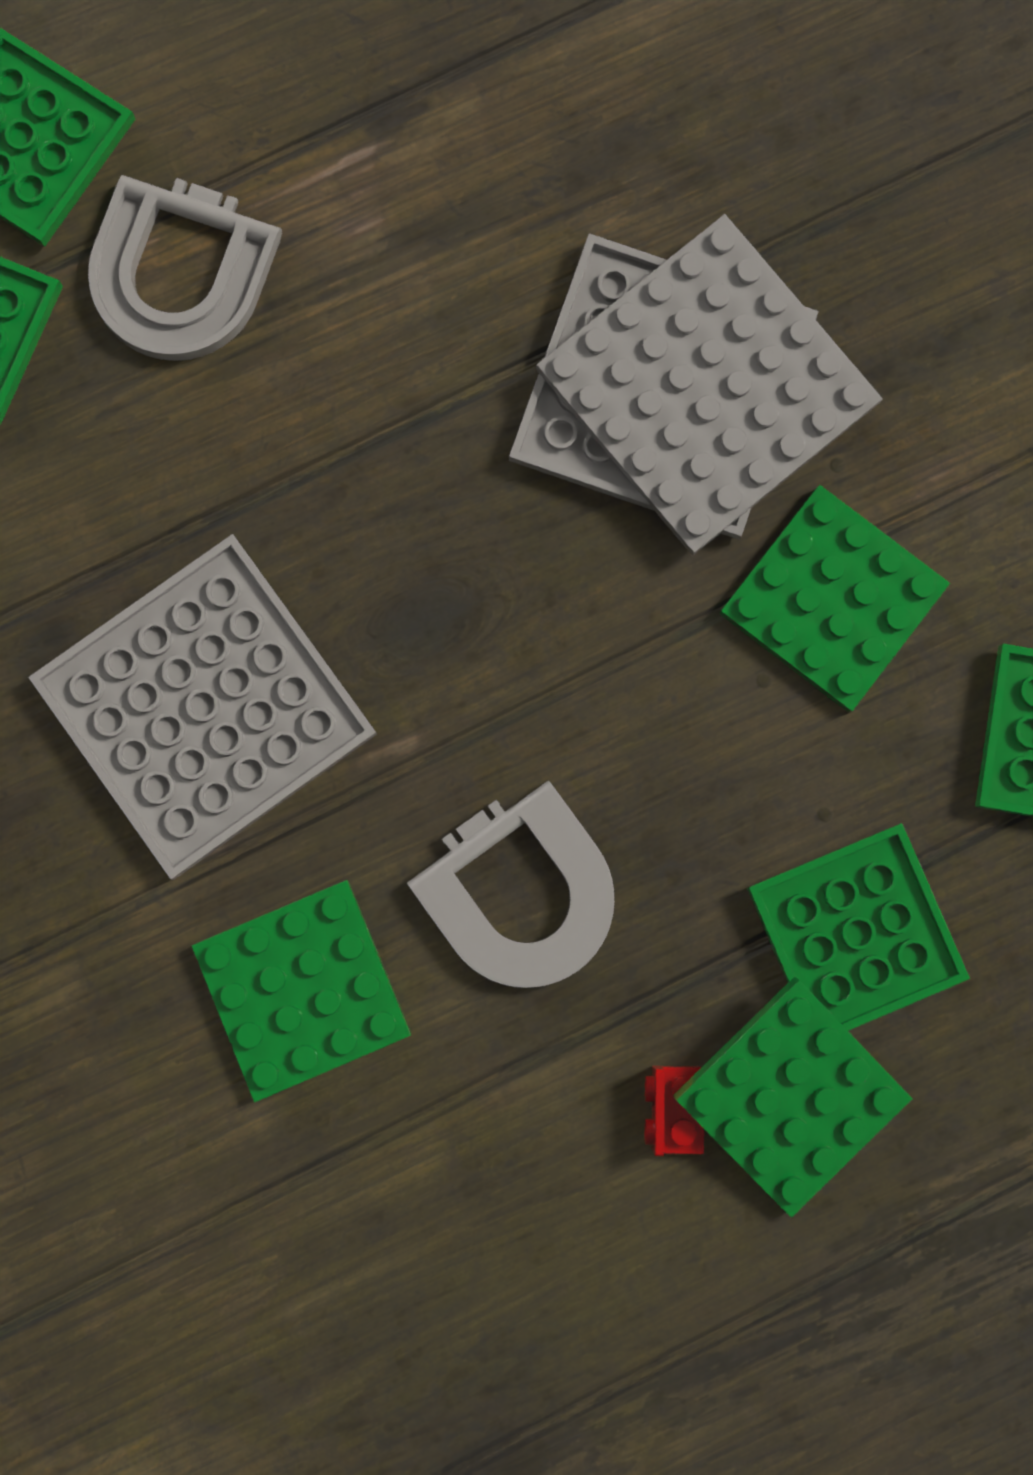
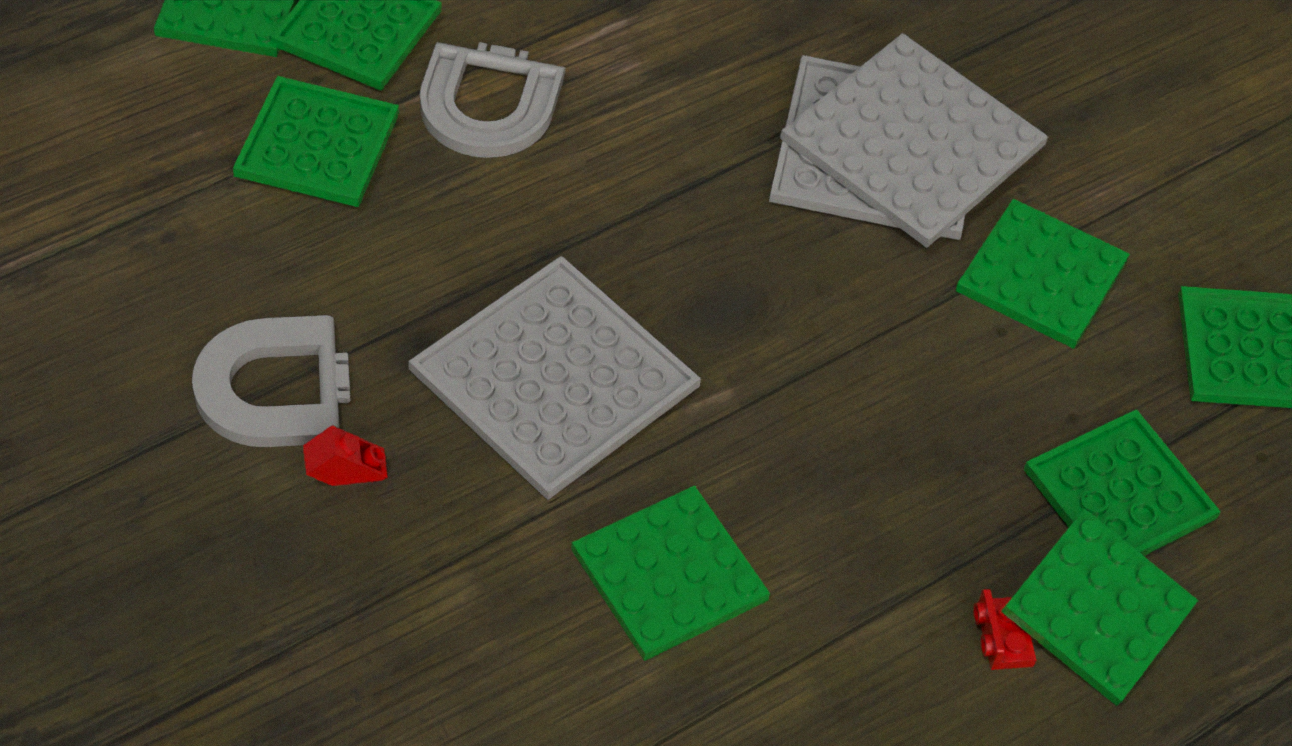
camera: 10 degrees left, 30 degrees down
light grey piece [407,781,615,988] -> none

